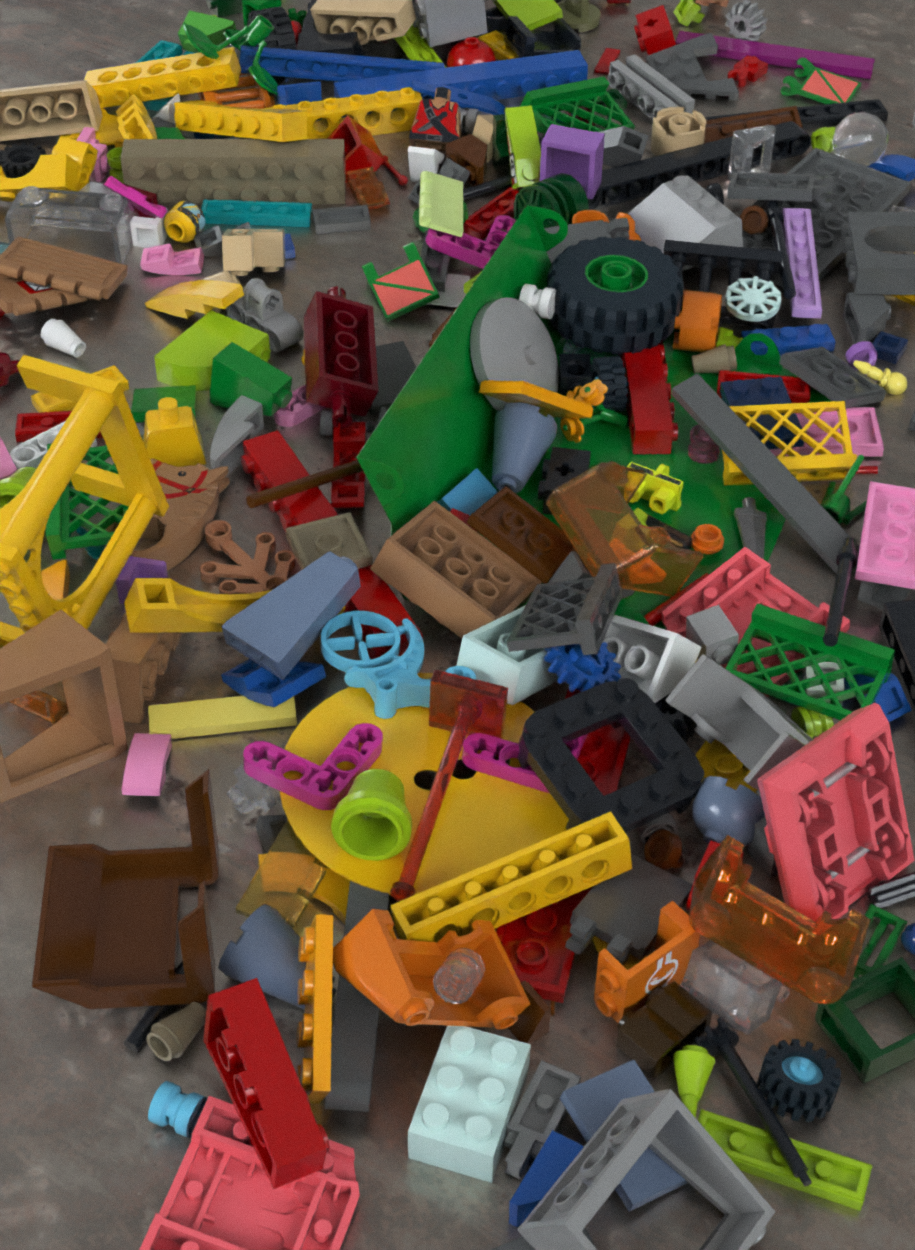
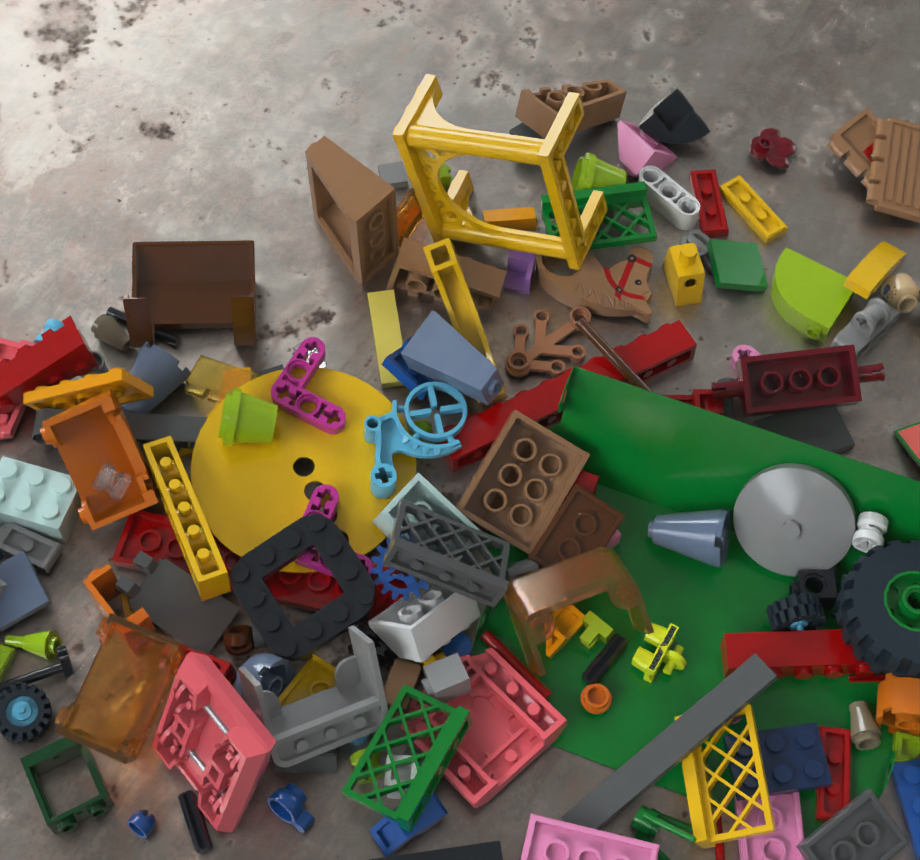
camera: 90 degrees right, 15 degrees up
white cone [41,319,86,358] -> none
bright pink slope [122,733,172,796] -> none
green slope [209,342,292,416] -> none
light grey slope [210,395,264,478] -> none
dark tan plate [285,512,373,570] -> none
clear red tile [390,670,508,901] -> none
dark azure slope [437,468,498,515] -> none
light orange tile [479,380,593,419] -> none
reddish brown slope [508,981,551,1044] -> none
black brick [538,447,591,518] -> none
light orange plant [560,379,628,443] -> none
dark brown brick [616,981,713,1078] -> none
flat silver bar [734,497,767,559] -> none
black bar [823,537,858,647] -> none
green tile [836,904,908,978] -> none

